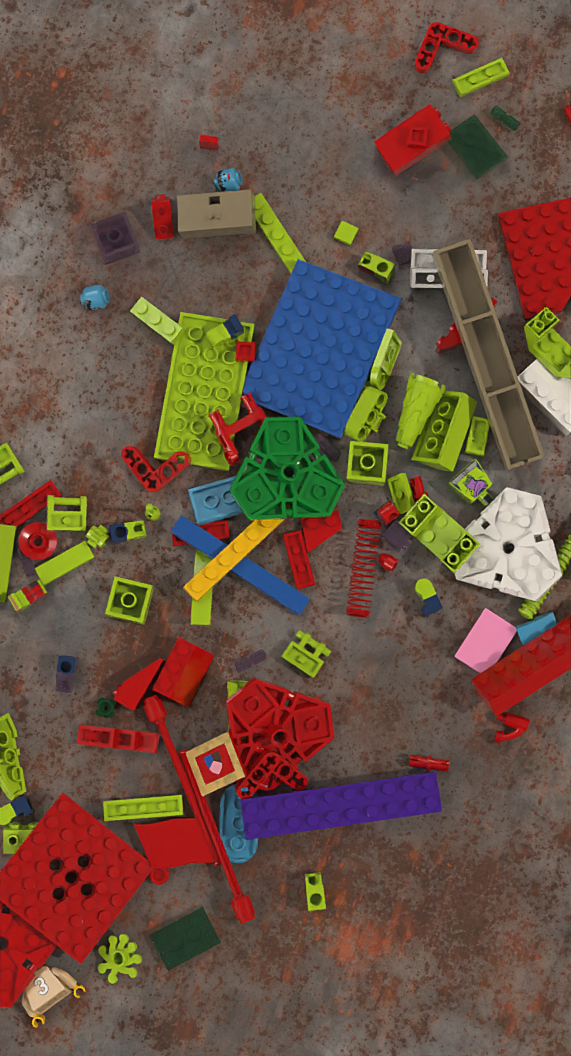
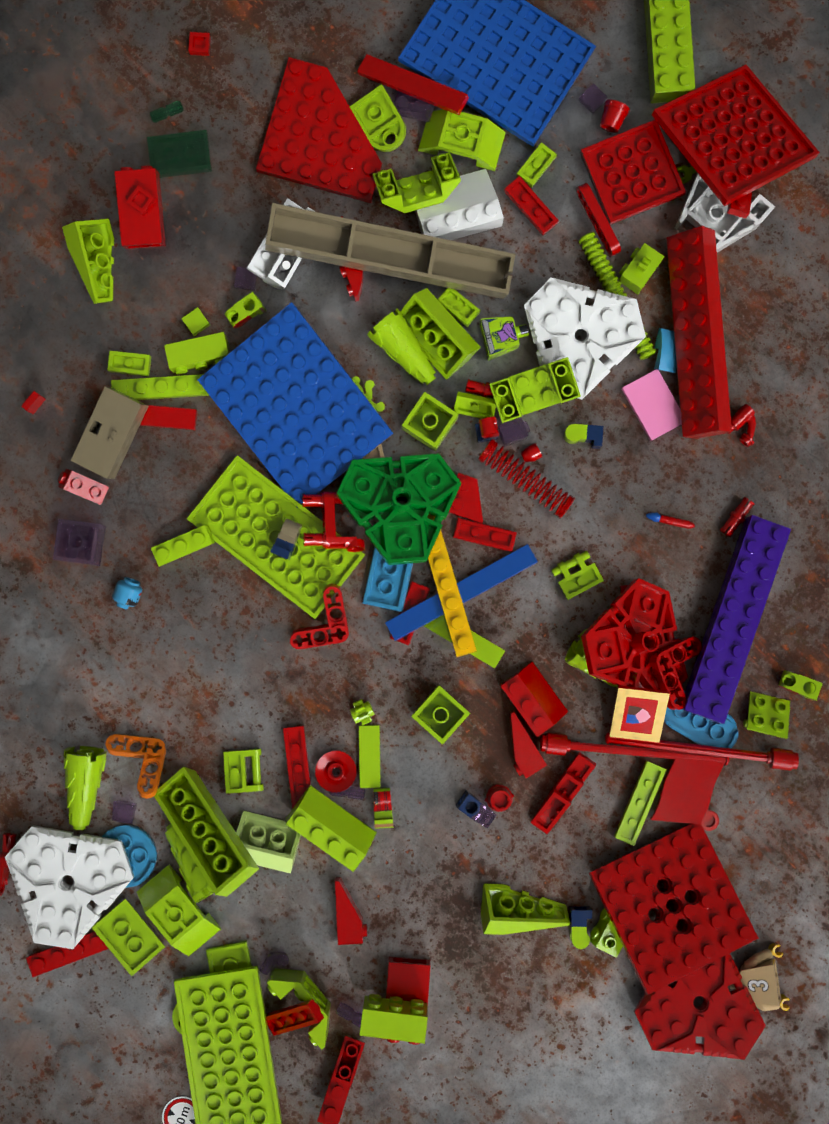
camera: 60 degrees left, 5 degrees up
lime plate [46,495,87,531] -> none
dark green plate [96,697,117,718] -> none
lime animal [98,933,142,984] -> none
leg [109,521,147,545] -> none
lime hinge [145,503,161,521] -> none
clear green plate [150,906,221,971] -> none
leg [206,314,244,348] -> none
dark azure head [214,168,243,192] -> none
red tile [235,341,256,362] -> none
piece [235,649,267,673] -> none
piece [314,433,341,461] -> none
lime piece [344,386,388,442] -> none
lime tile [370,328,402,390] -> none
red beam [414,22,479,73] -> none
lime tile [452,57,510,98] -> none
none -> lime wedge [62,219,114,304]
none -> lime plate [107,351,152,376]
none -> red tile [140,405,197,430]
none -> lime brick [164,332,230,374]
none -> leg [270,518,302,560]
none -> red piece [484,784,514,812]
none -> red piece [646,512,695,529]
none -> lime hinge [743,691,790,739]

